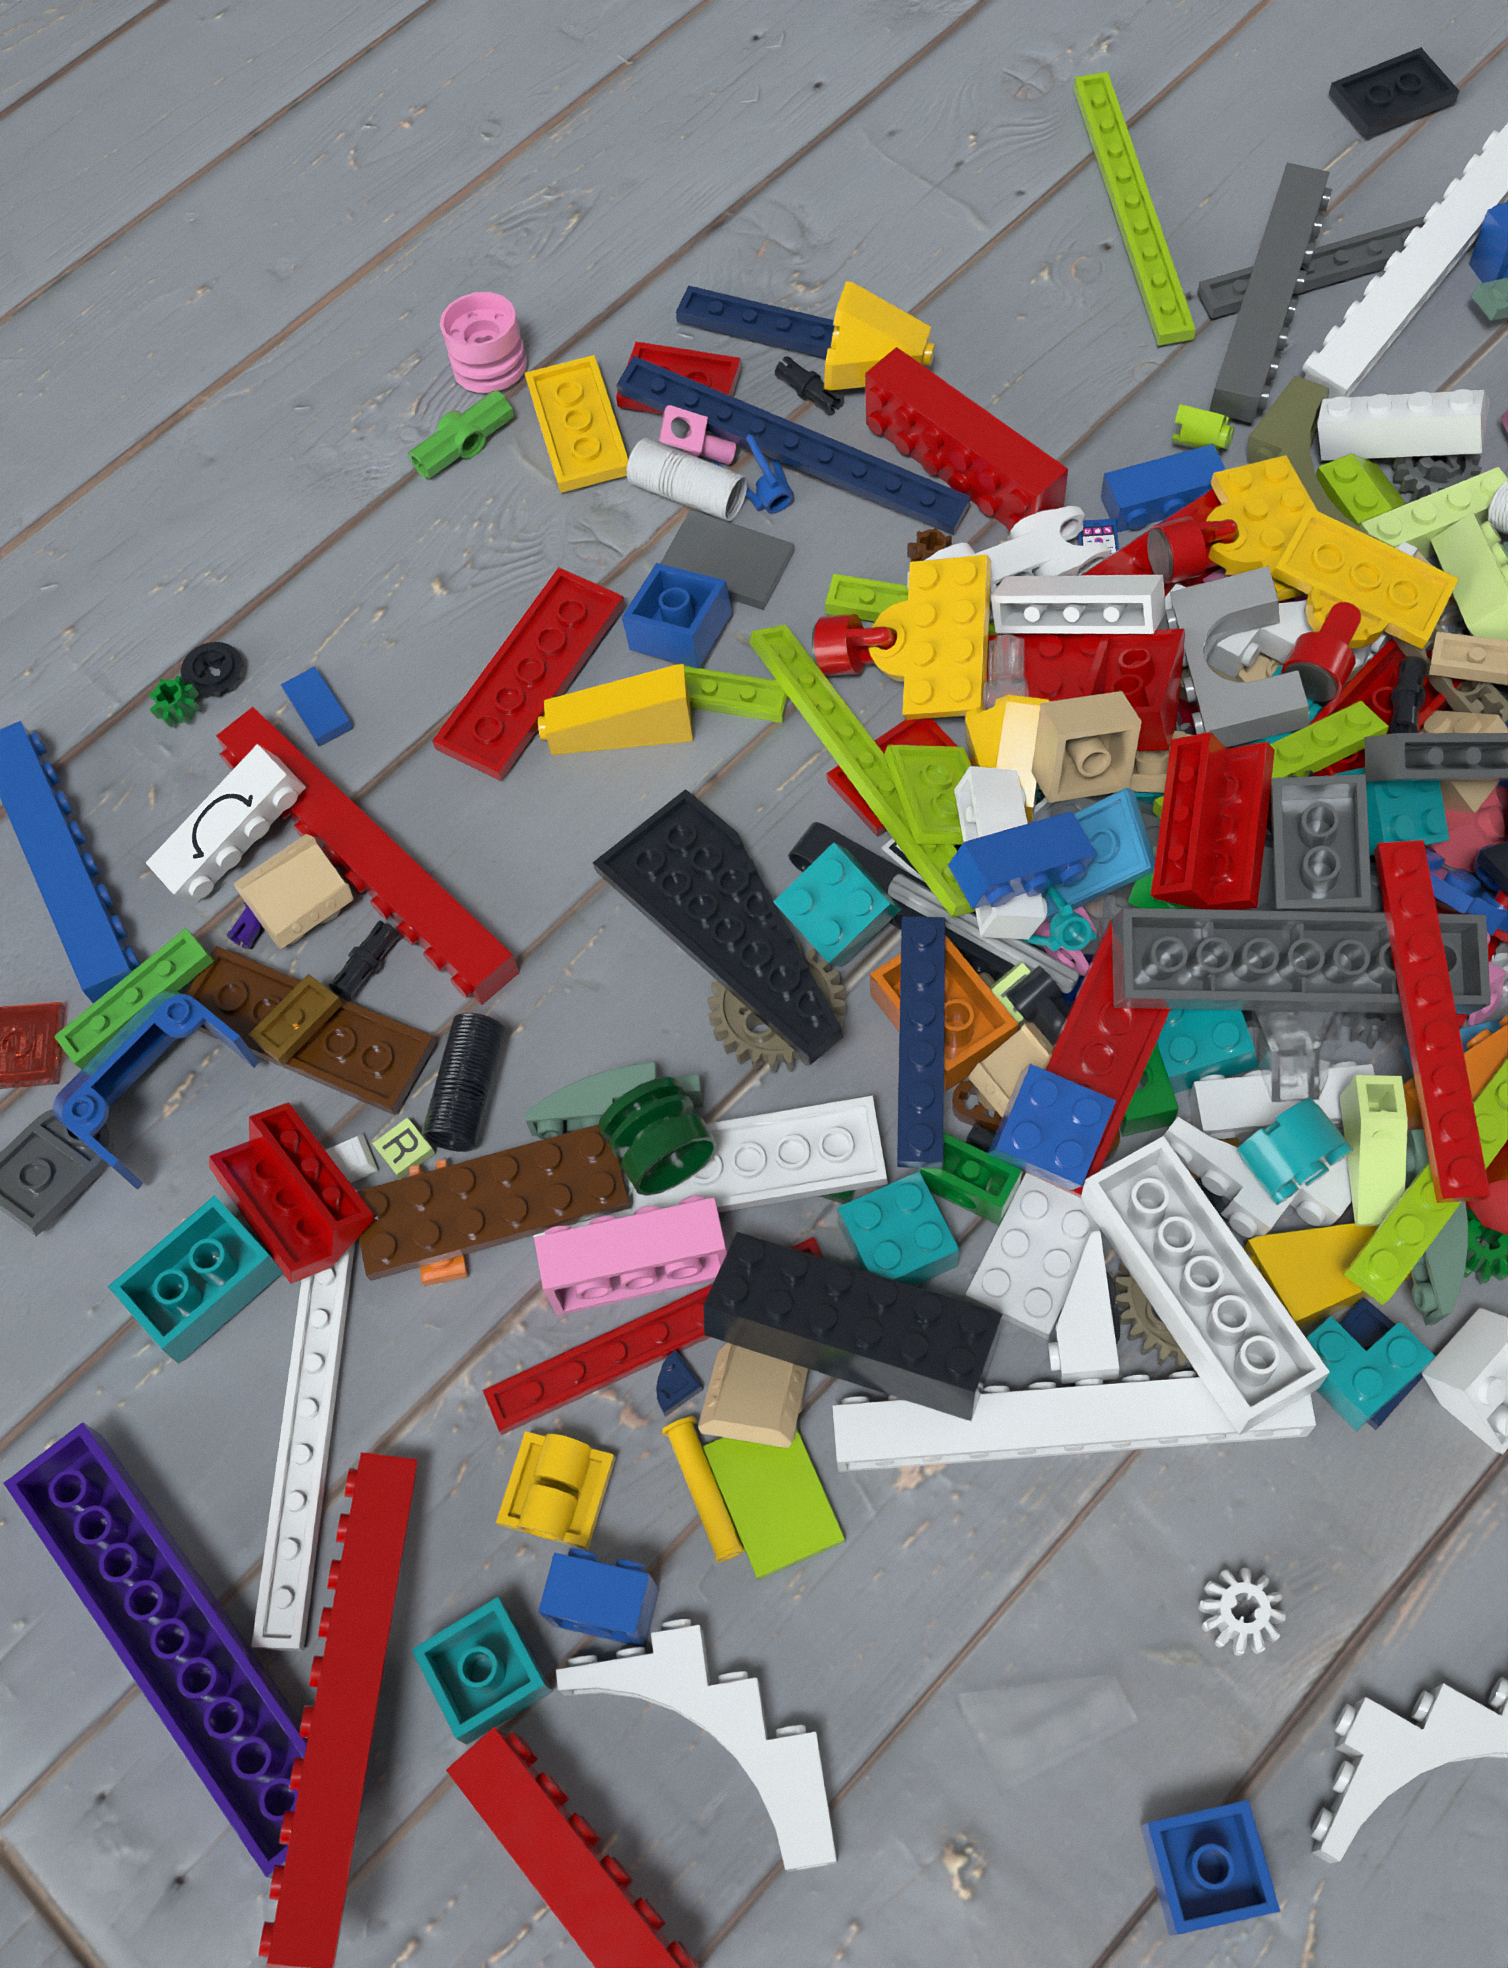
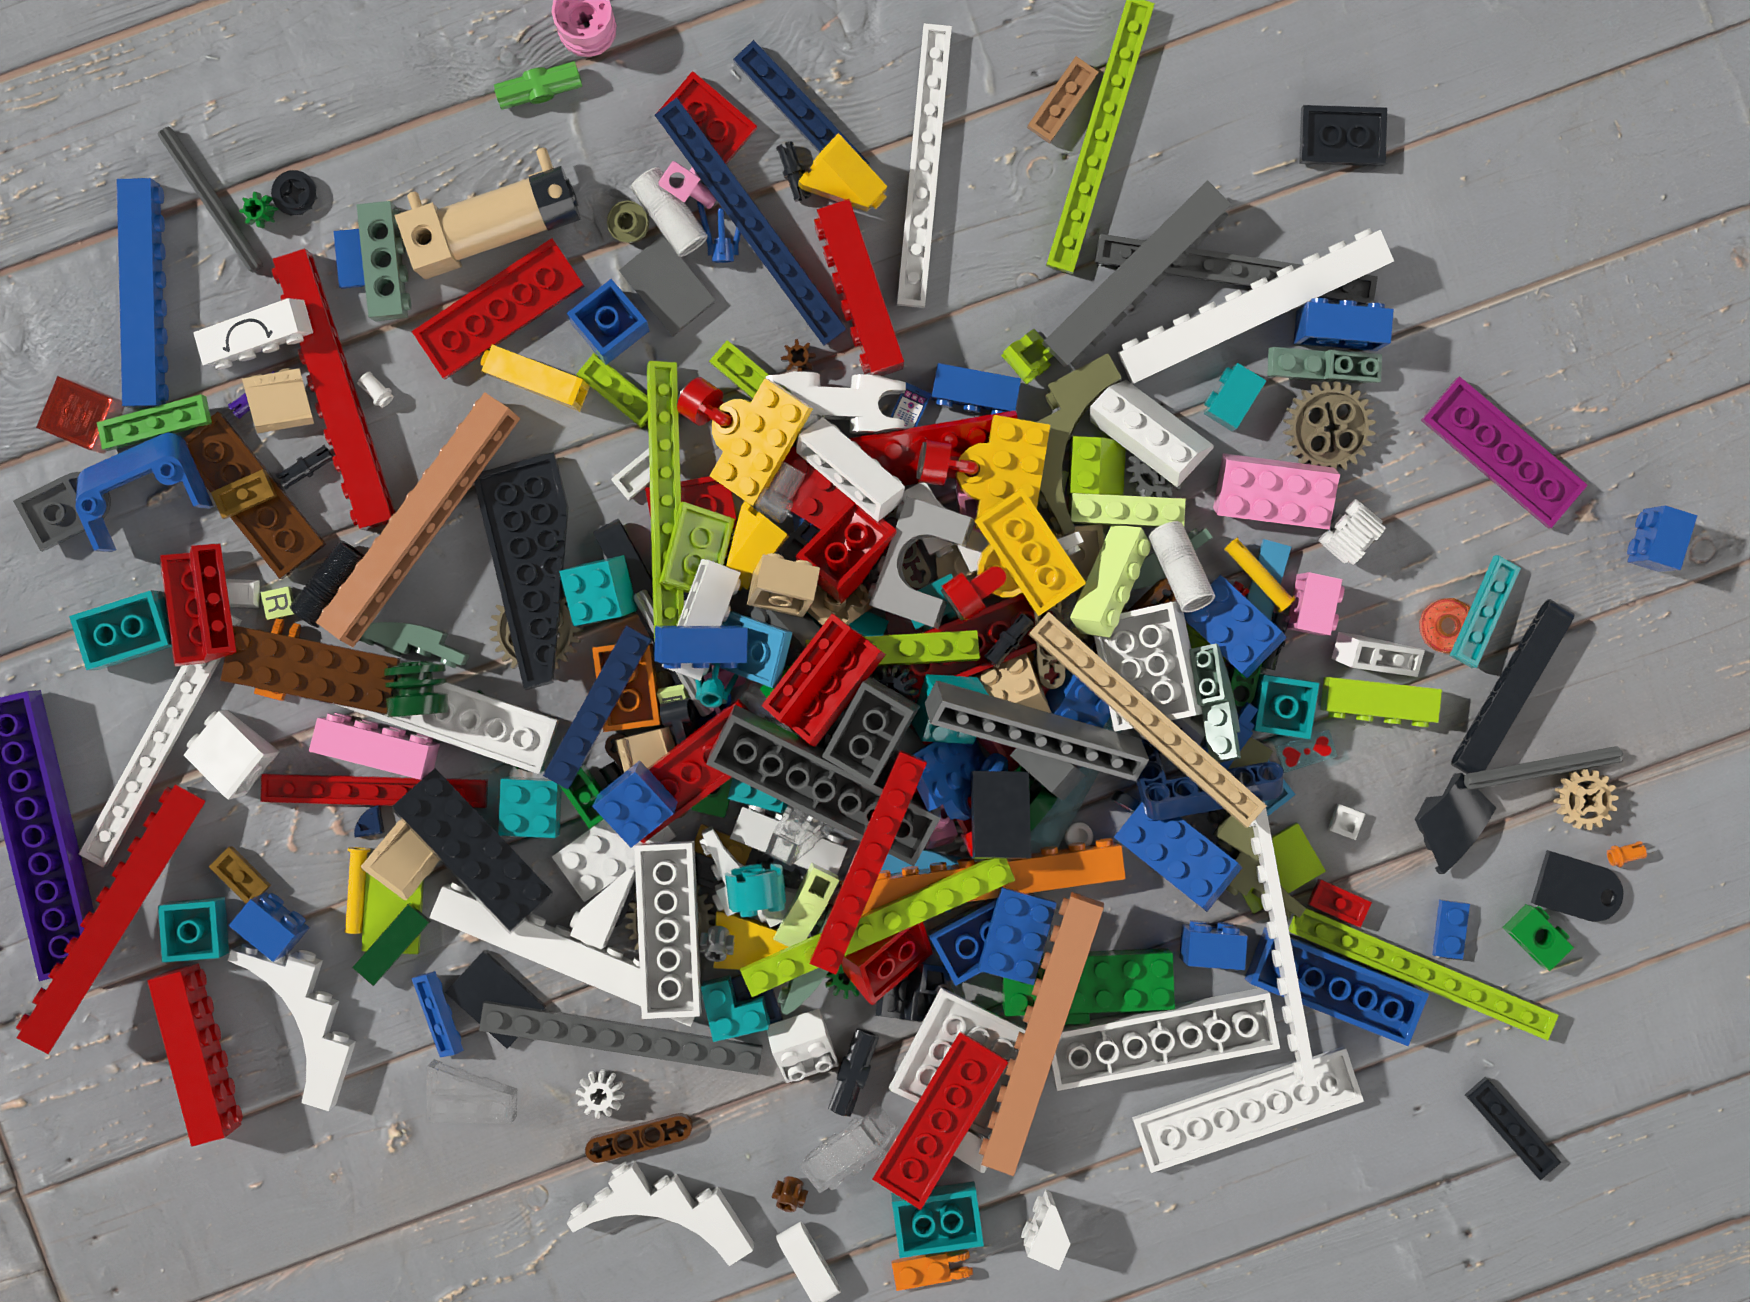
camera: 20 degrees right, 25 degrees up
yellow plate [496,1431,616,1550] -> none
yellow plate [524,355,629,493] -> none
blue brick [1140,1800,1281,1936] -> none
none -> dark grey axle [158,126,263,273]
none -> white slope [184,710,280,800]
none -> pearl gold plate [209,846,272,904]
none -> nougat brick [316,392,520,647]
none -> dark green tile [352,903,431,986]
none -> sand green brick [356,201,412,322]
none -> white pin [357,372,394,408]
none -> tan piece [394,147,581,280]
none -> blue plate [411,971,464,1058]
none -> black tile [445,950,546,1049]
none -> dark grey plate [479,1001,763,1075]
none -> reddish brown beam [585,1113,693,1163]
none -> olive plate [607,200,650,244]
none -> white tile [611,448,650,501]
none -> flat silver gear [700,926,735,962]
none -> white plate [897,23,952,308]
none -> medium nougat plate [1027,56,1099,144]
none -> teal brick [1204,363,1266,431]

